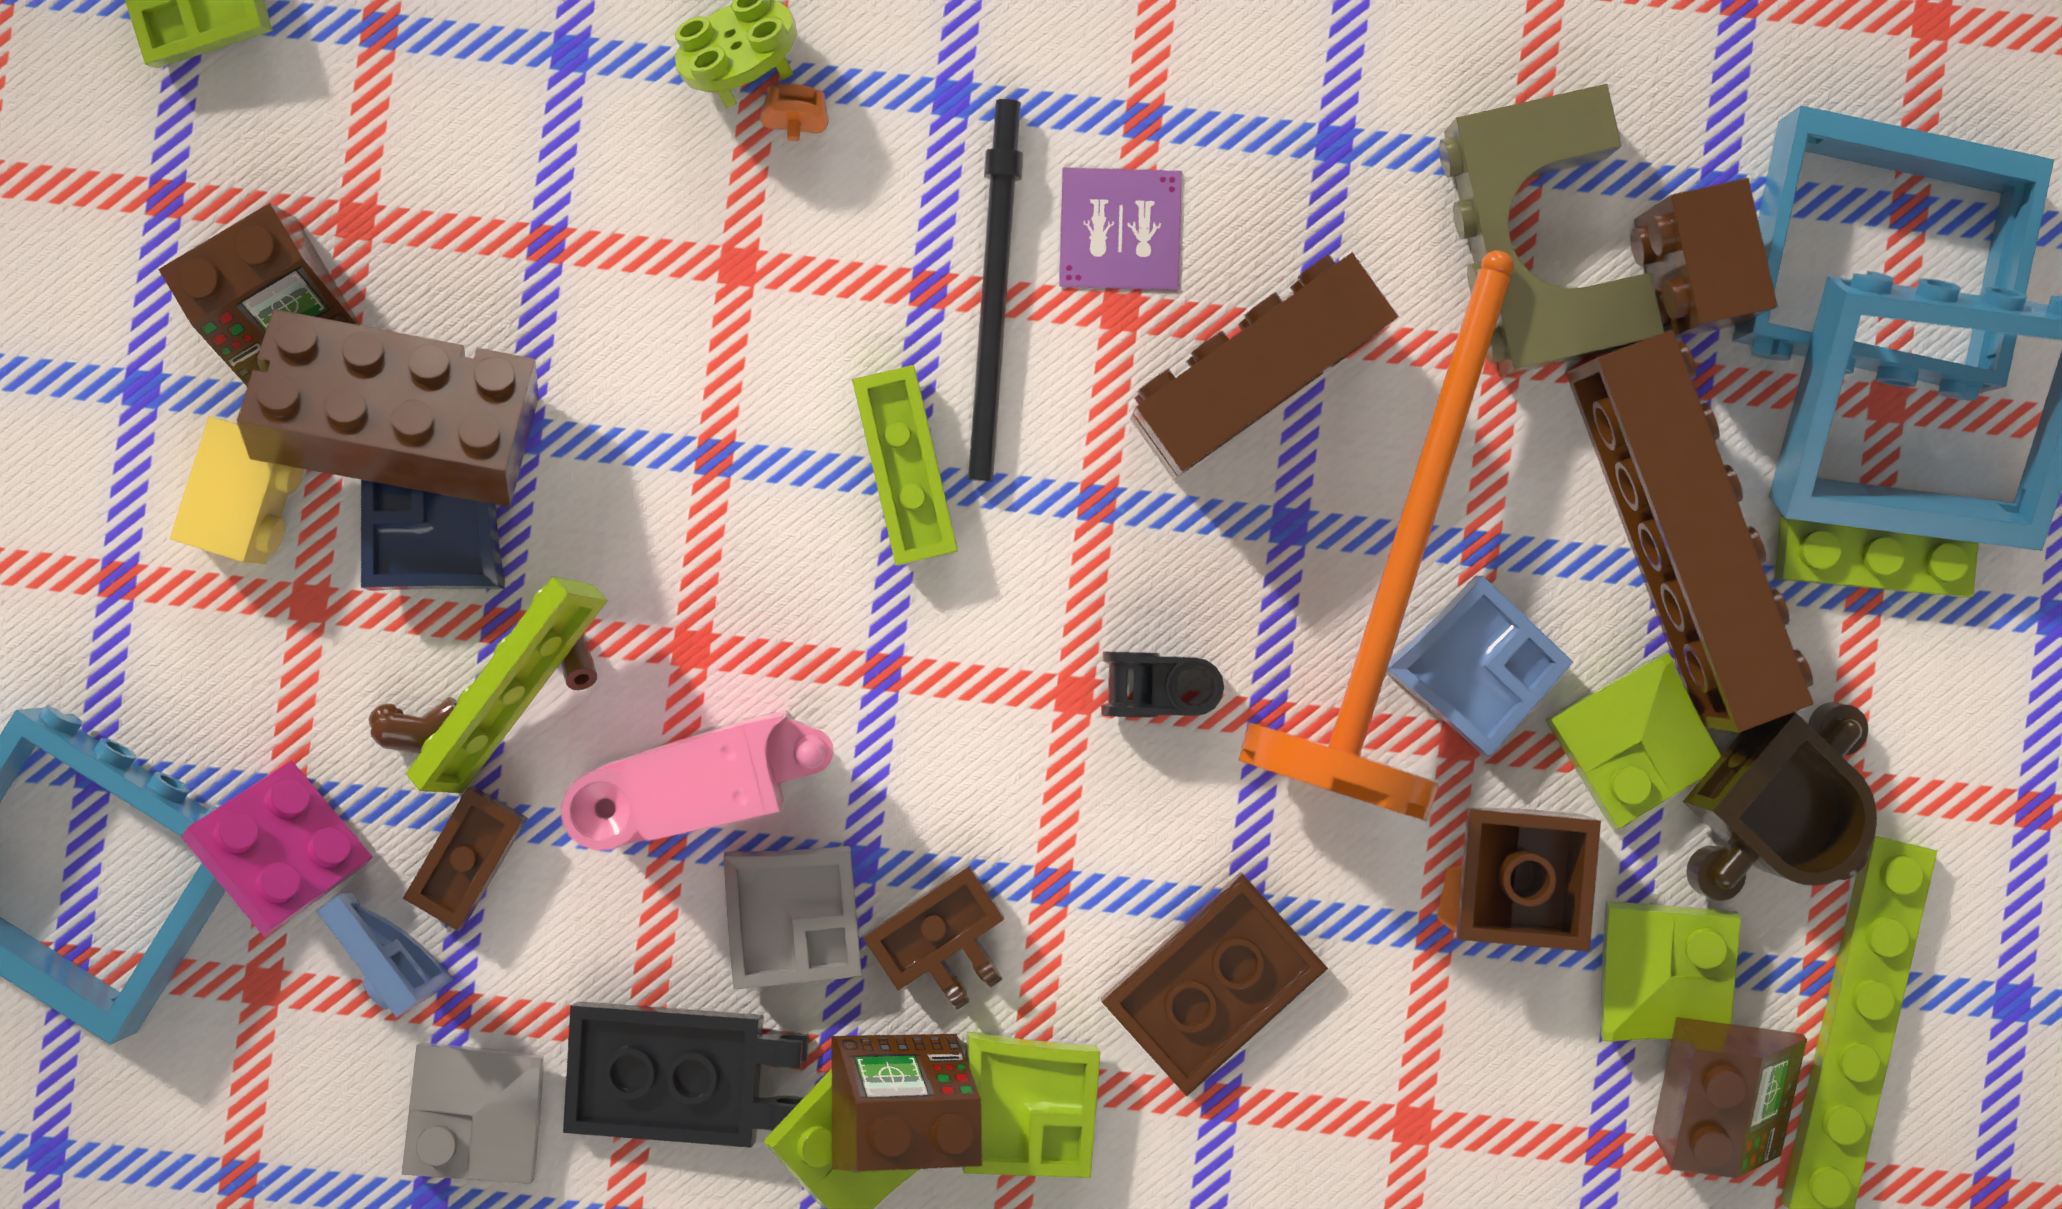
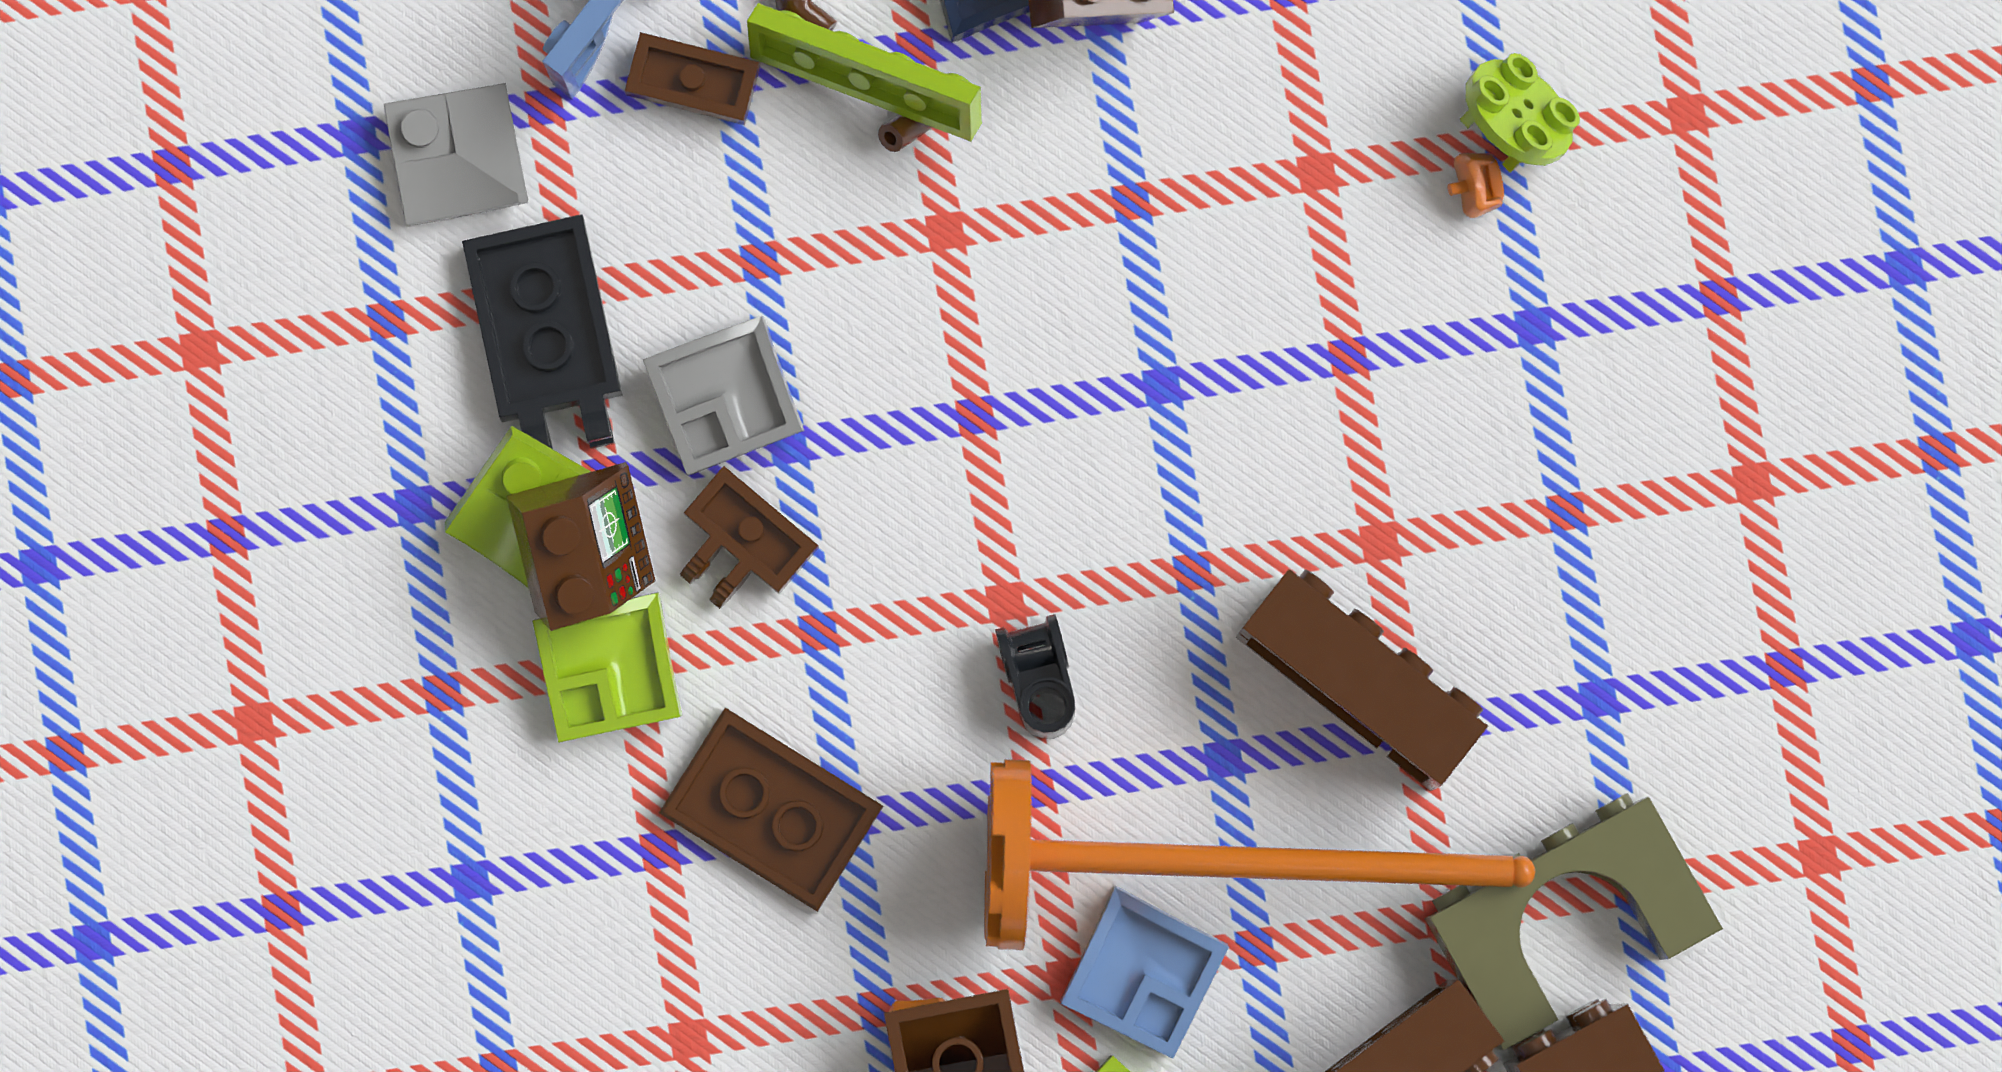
camera: 70 degrees right, 5 degrees down
bright pink piece [561,710,834,851] -> none
lime plate [852,365,958,566] -> none
black bar [968,99,1023,482] -> none
medium lavender sticker [1059,167,1182,290] -> none

